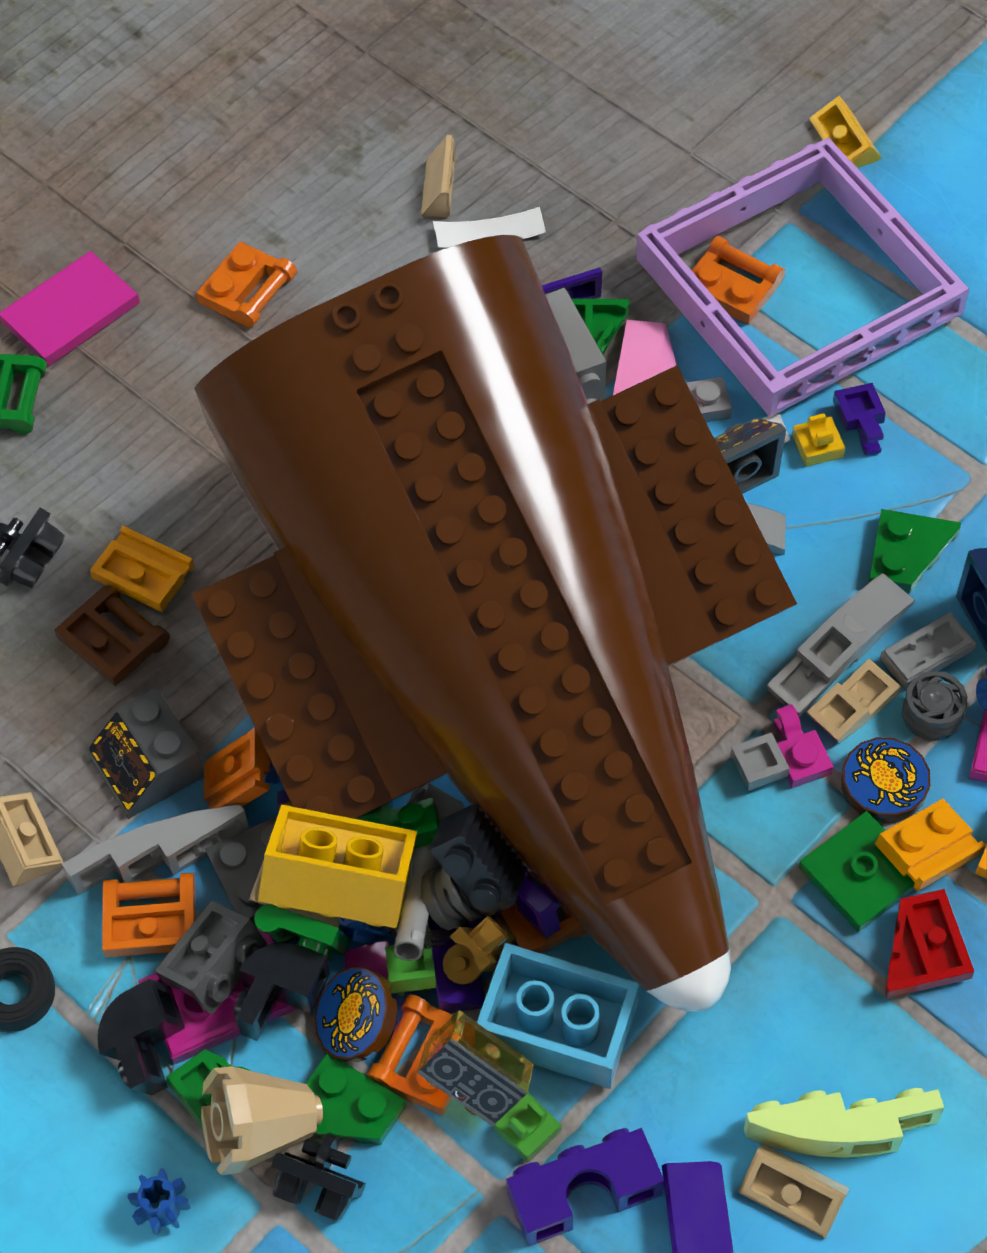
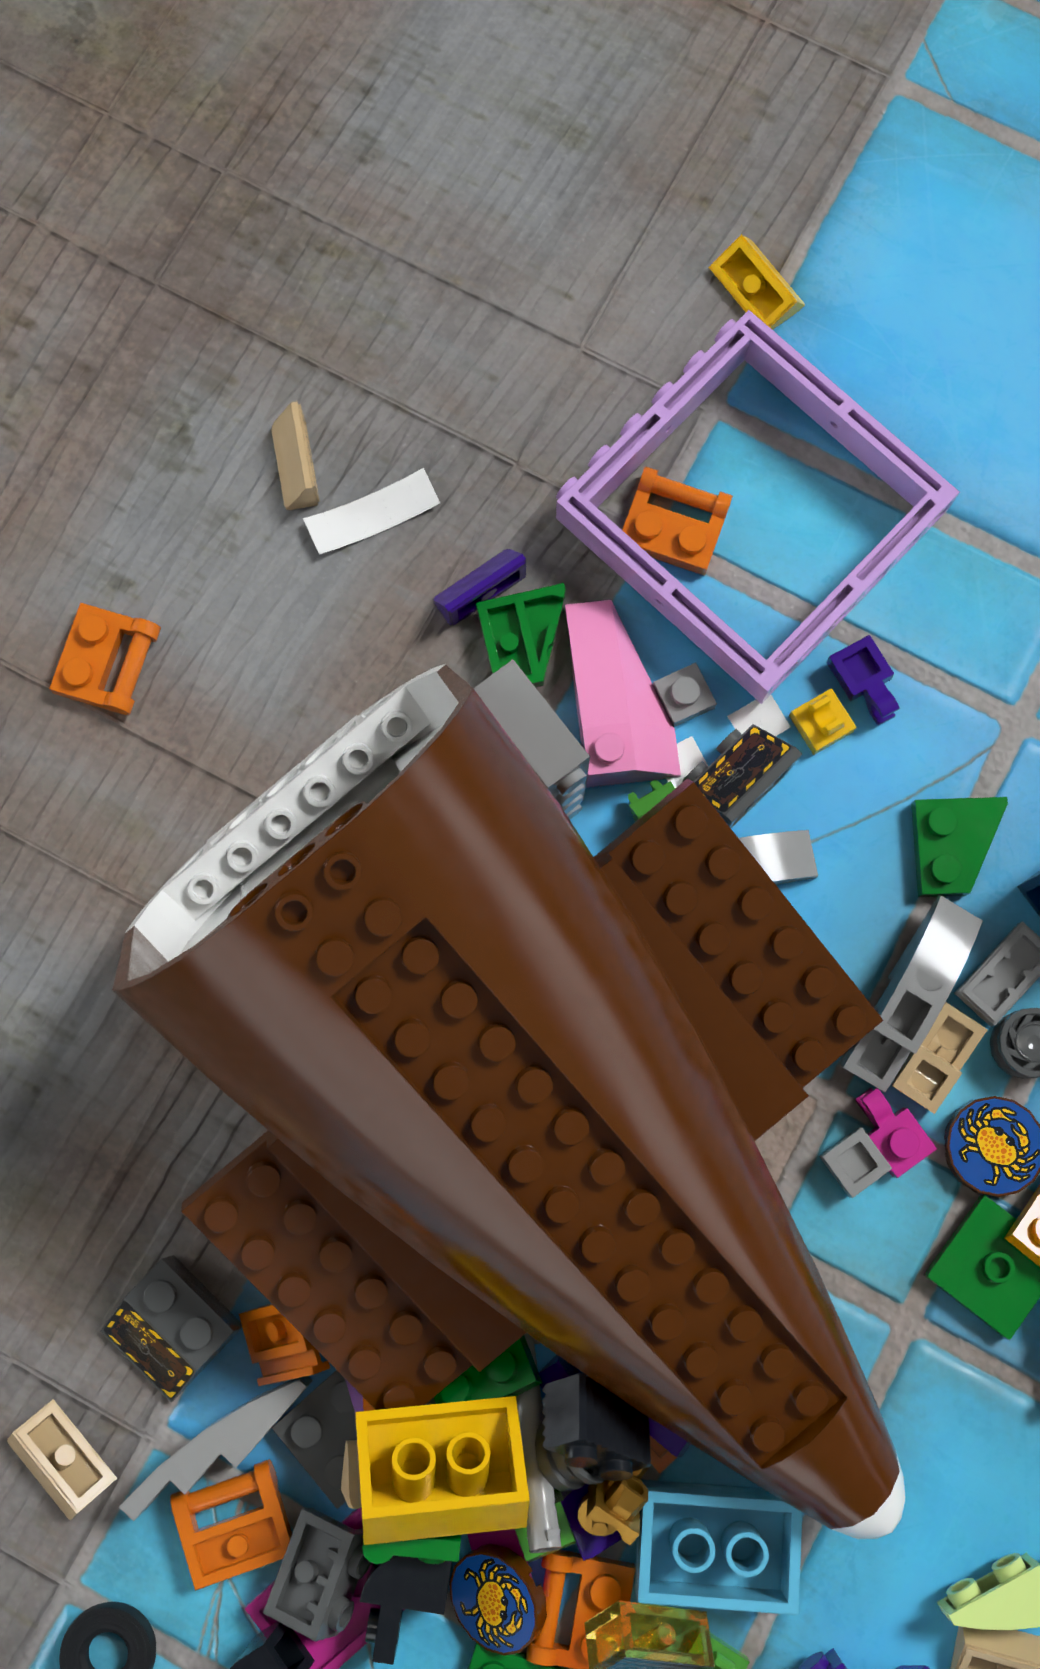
camera: 15 degrees left, 20 degrees up
reddish brown plate [54,585,170,687] -> none
light orange plate [90,526,195,613] -> none

